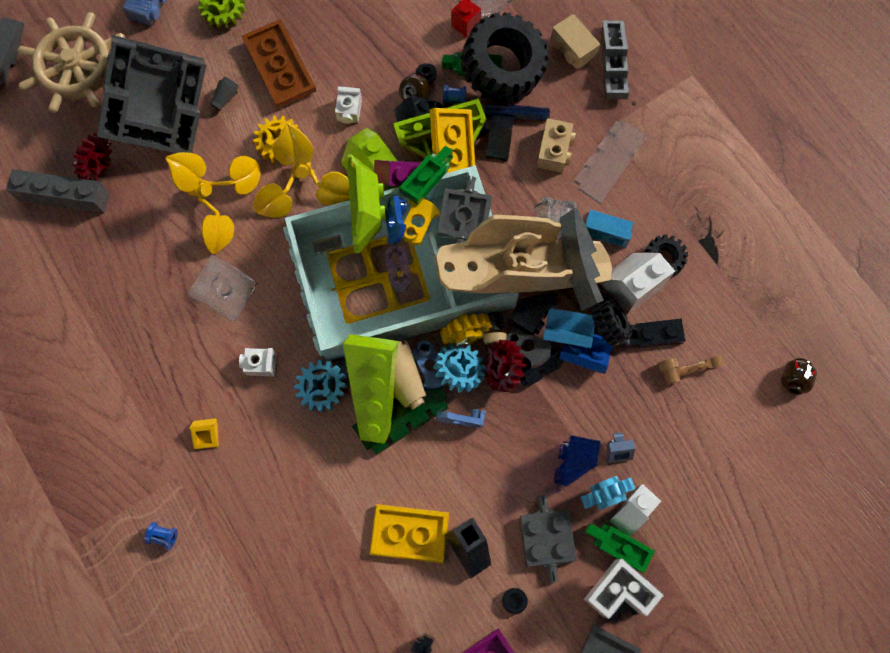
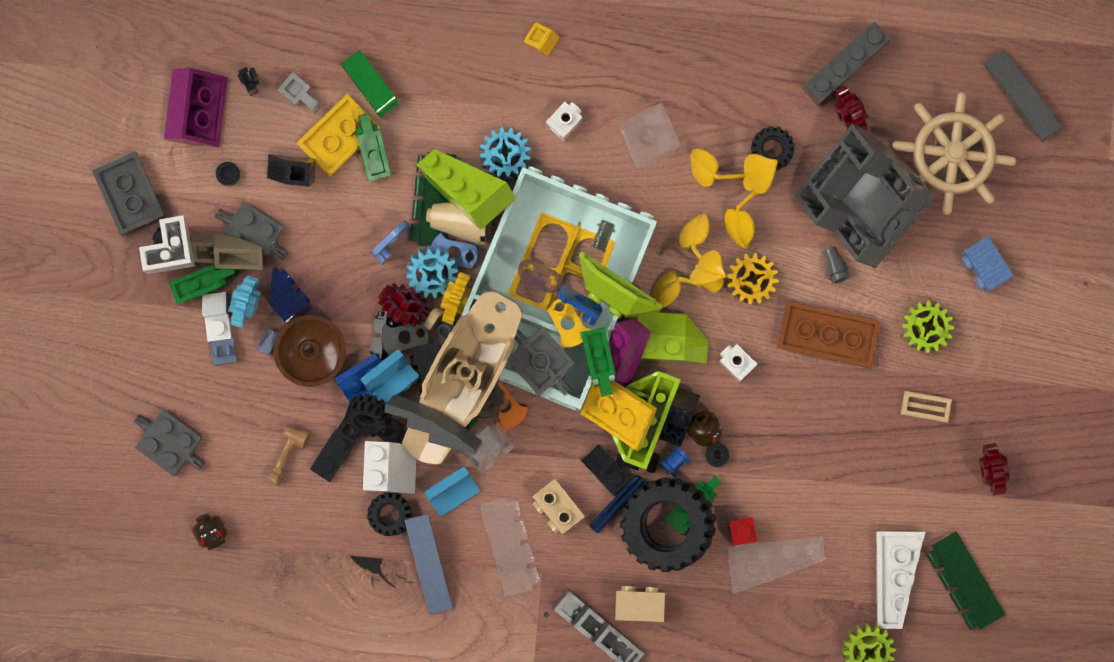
camera: 130 degrees right, 10 degrees up
none -> dark grey plate [134,409,205,476]
none -> dark tan slope [191,232,263,270]
none -> sand blue tile [210,338,238,366]
none -> reddish brown dish [273,315,346,387]
none -> light grey plate [278,72,320,113]
none -> green beam [340,50,400,118]
none -> green hinge [356,113,391,182]
none -> sand blue slope [405,514,453,614]
none -> black tyre [751,126,795,171]

